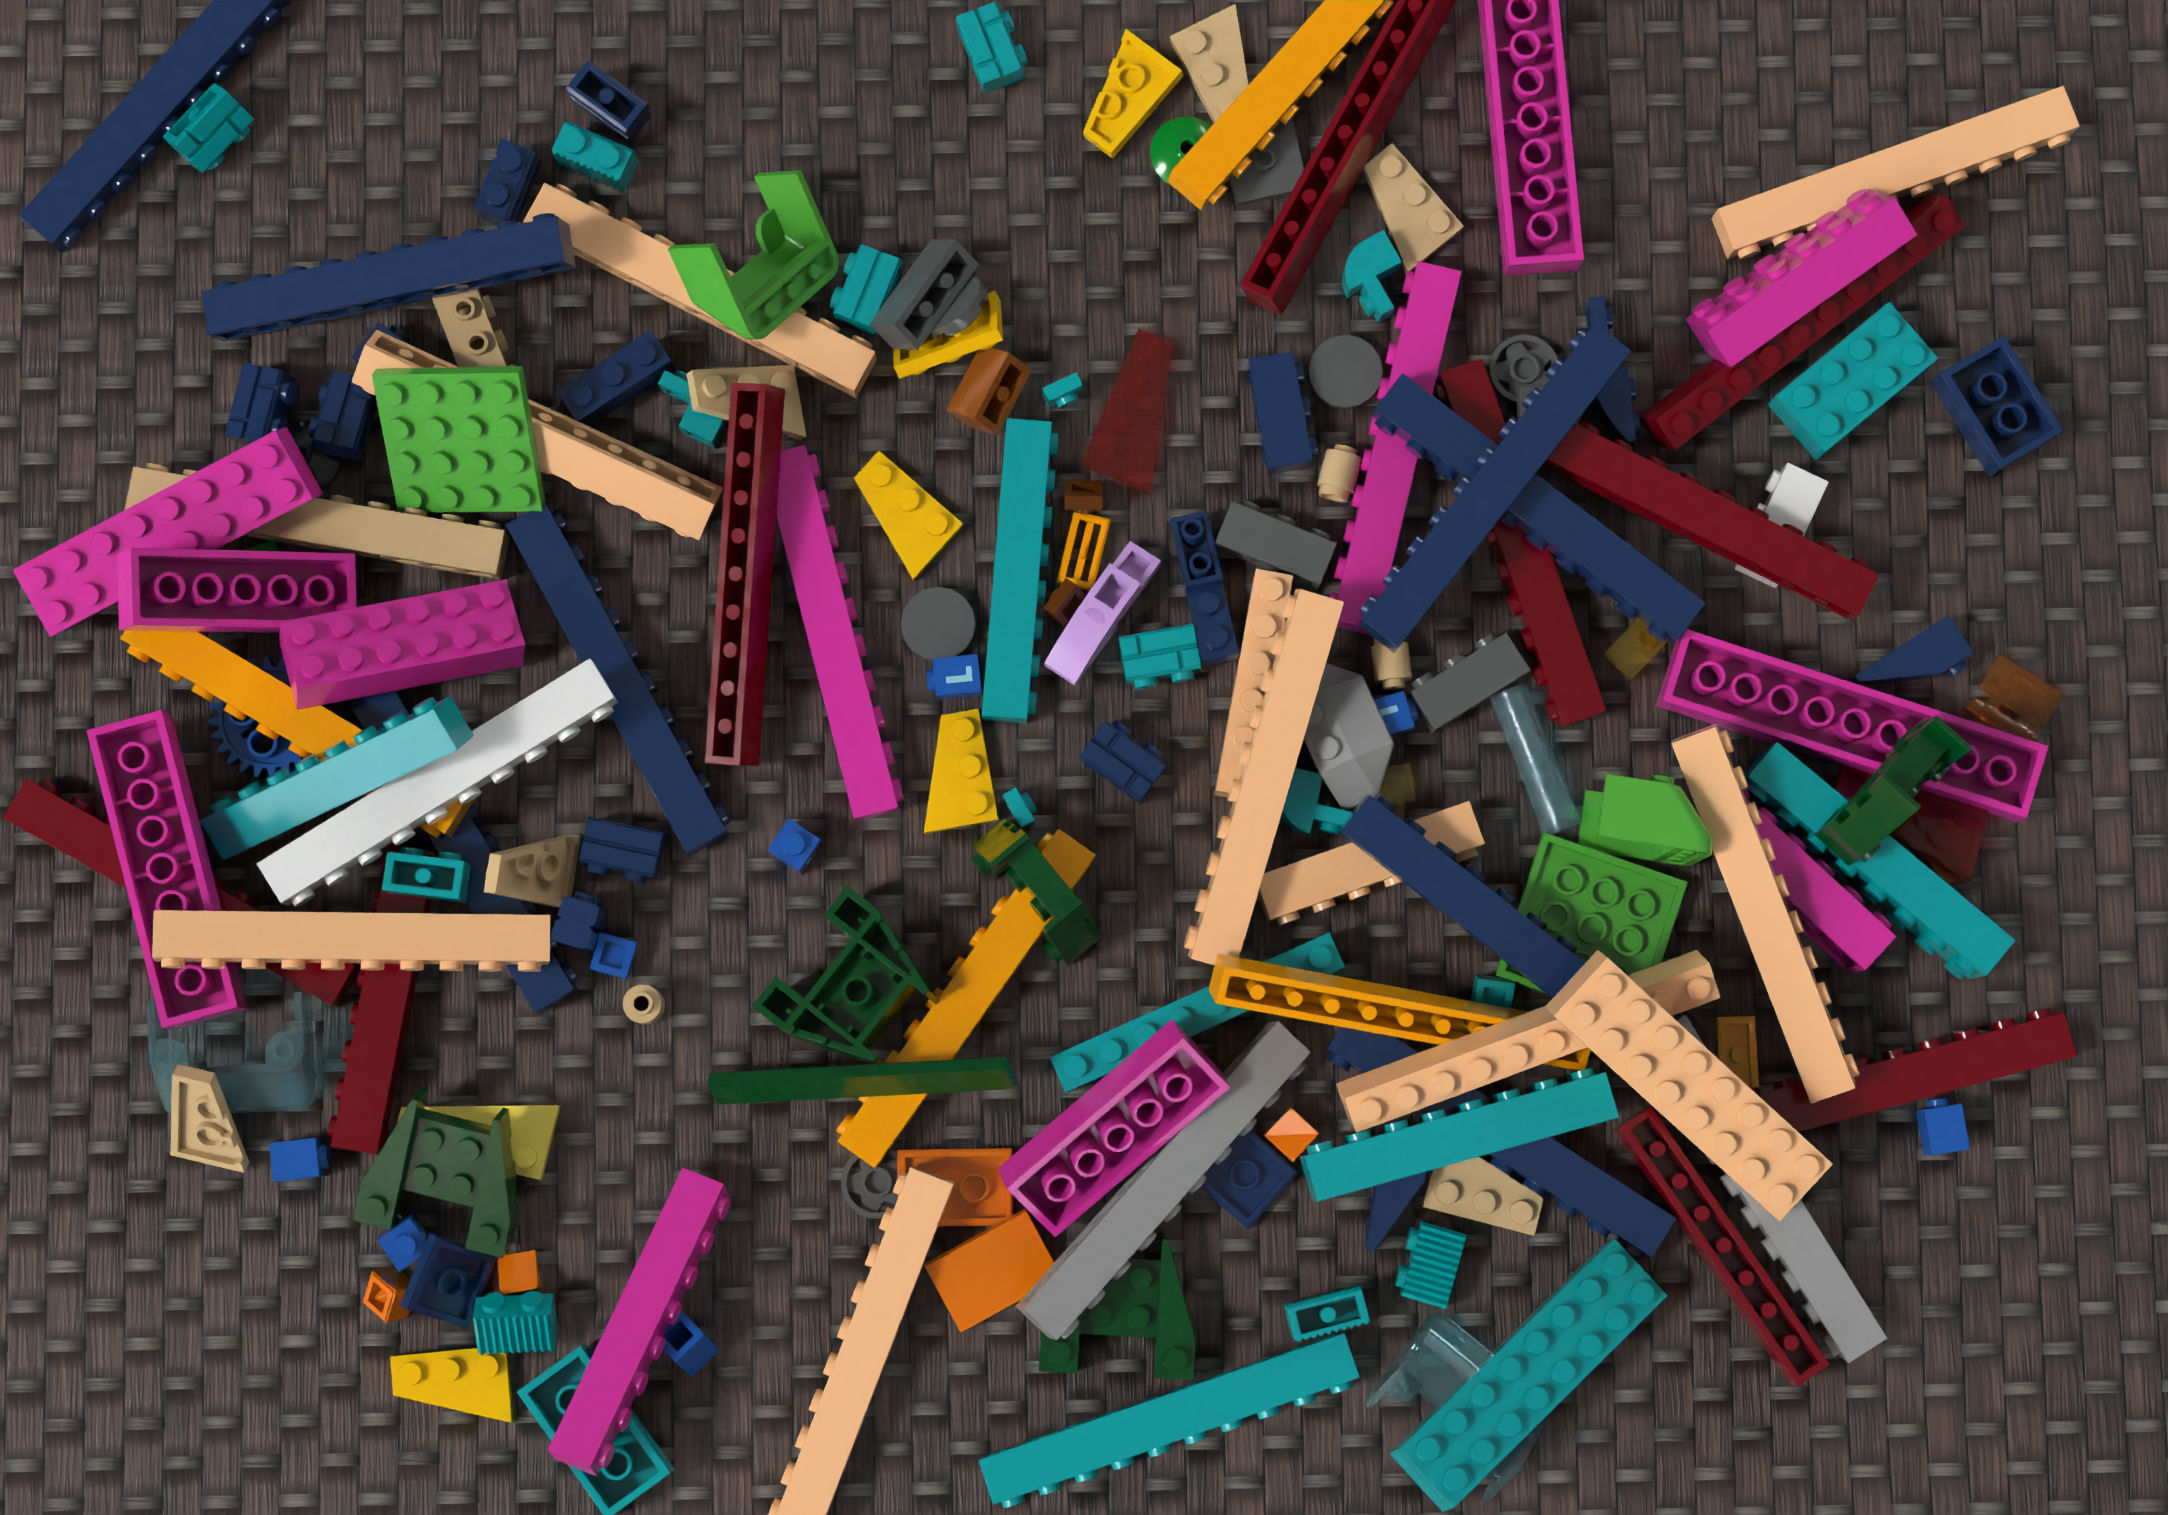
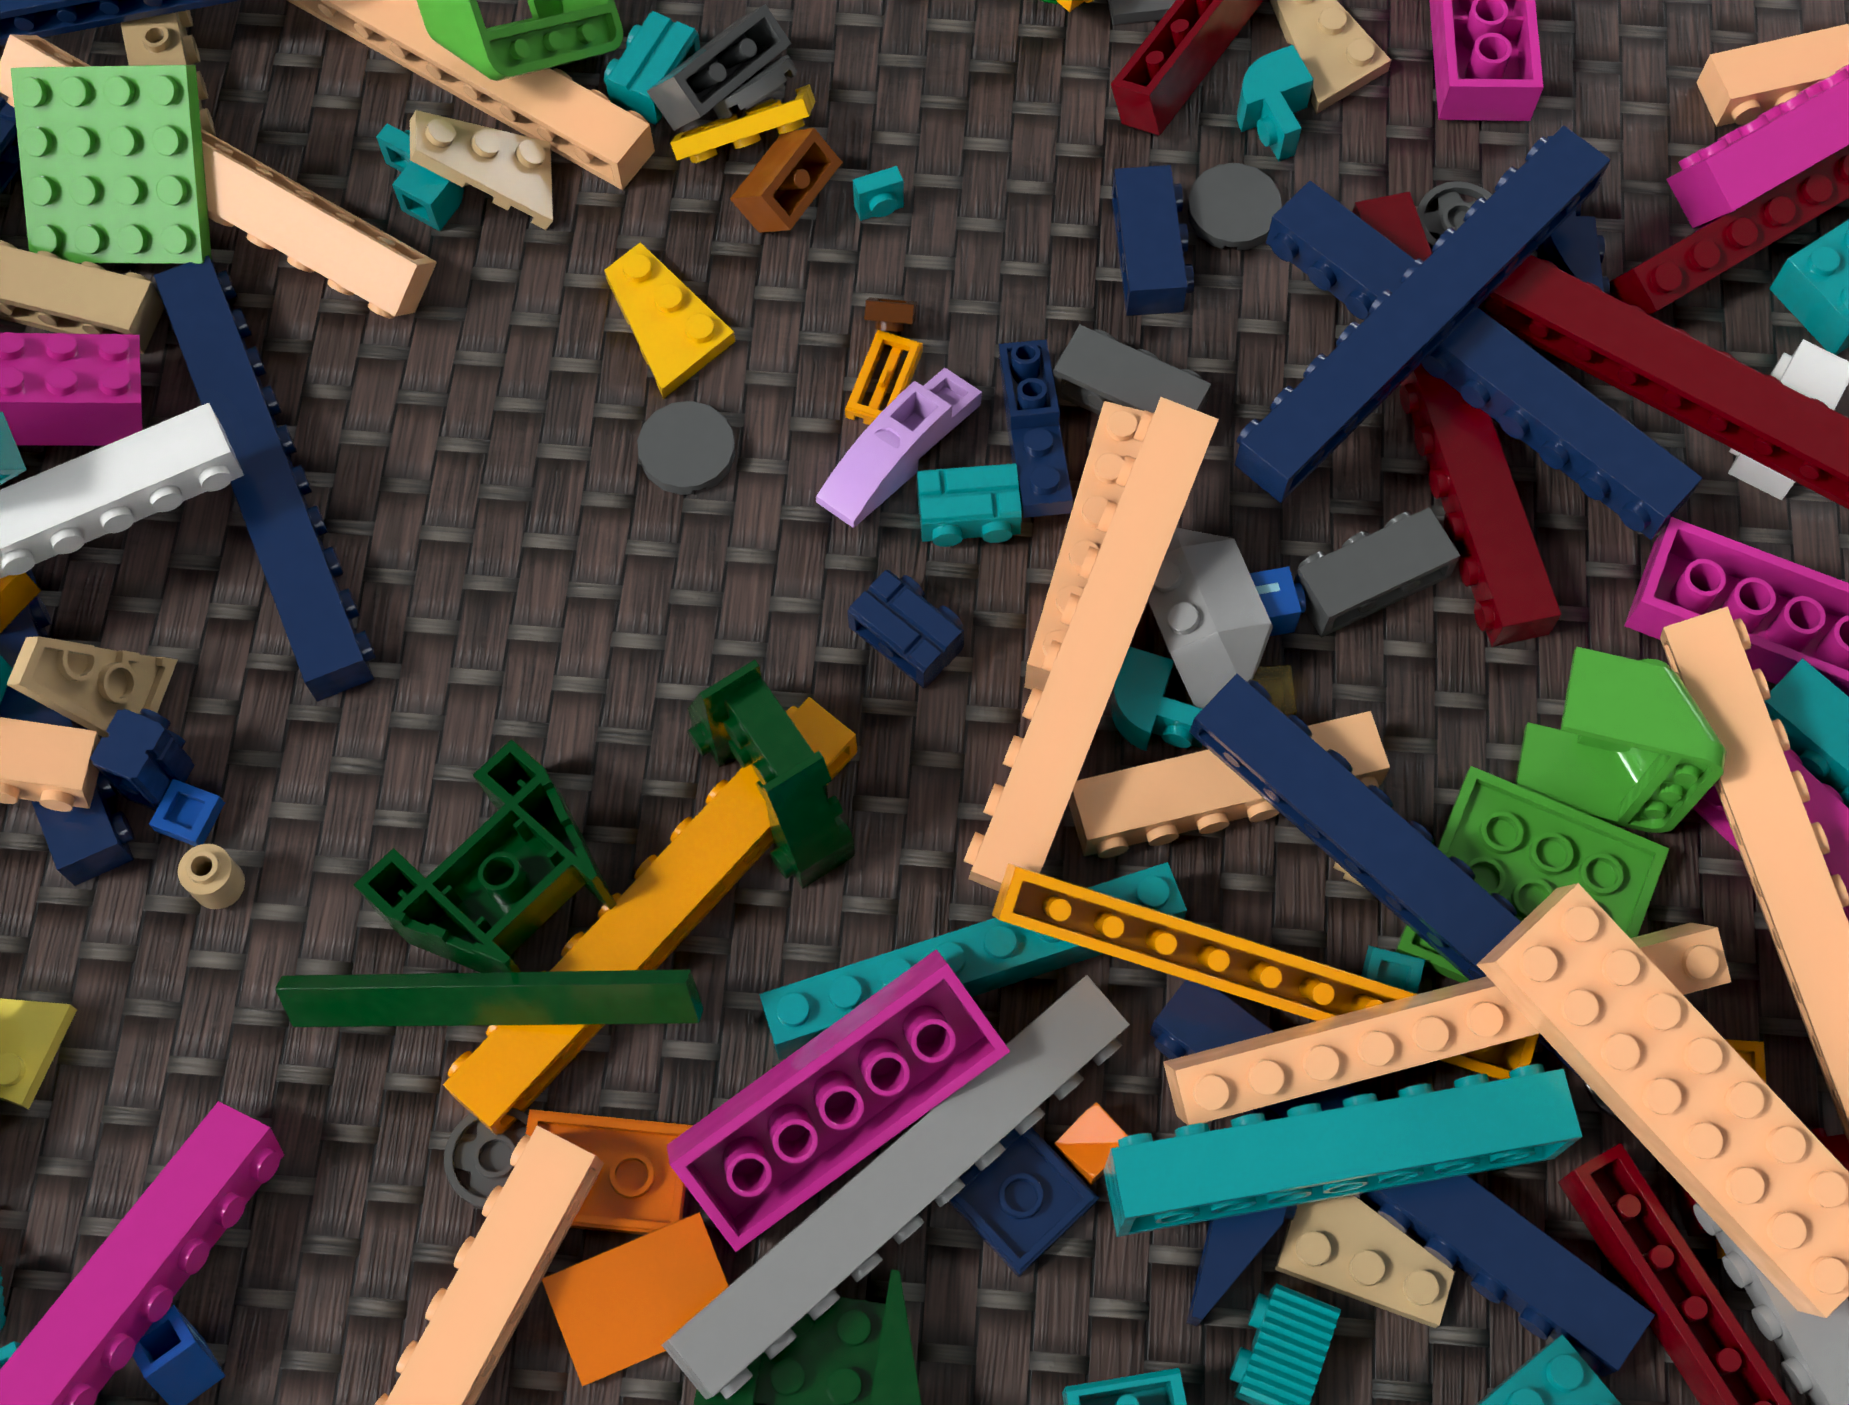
camera: 10 degrees right, 15 degrees down
dark blue brick [556,330,676,427] -> none
dark blue brick [579,817,667,884] -> none
dark red brick [705,383,785,766] -> none
blue brick [768,819,823,875] -> none
dark pink brick [776,445,904,822] -> none
yellow wing [924,709,998,834] -> none
blue brick [926,654,982,701] -> none
teal brick [982,418,1059,724] -> none
teal plate [1003,787,1038,830] -> none
reddish brown plate [1044,578,1086,628] -> none
clear red wing [1081,328,1173,495] -> none
tan brick [1317,444,1362,502] -> none
dark pink brick [1329,261,1462,635] -> none
tan brick [1371,638,1412,690] -> none
clear light blue brick [1490,683,1582,835] -> none
clear yellow plate [1603,618,1668,680] -> none

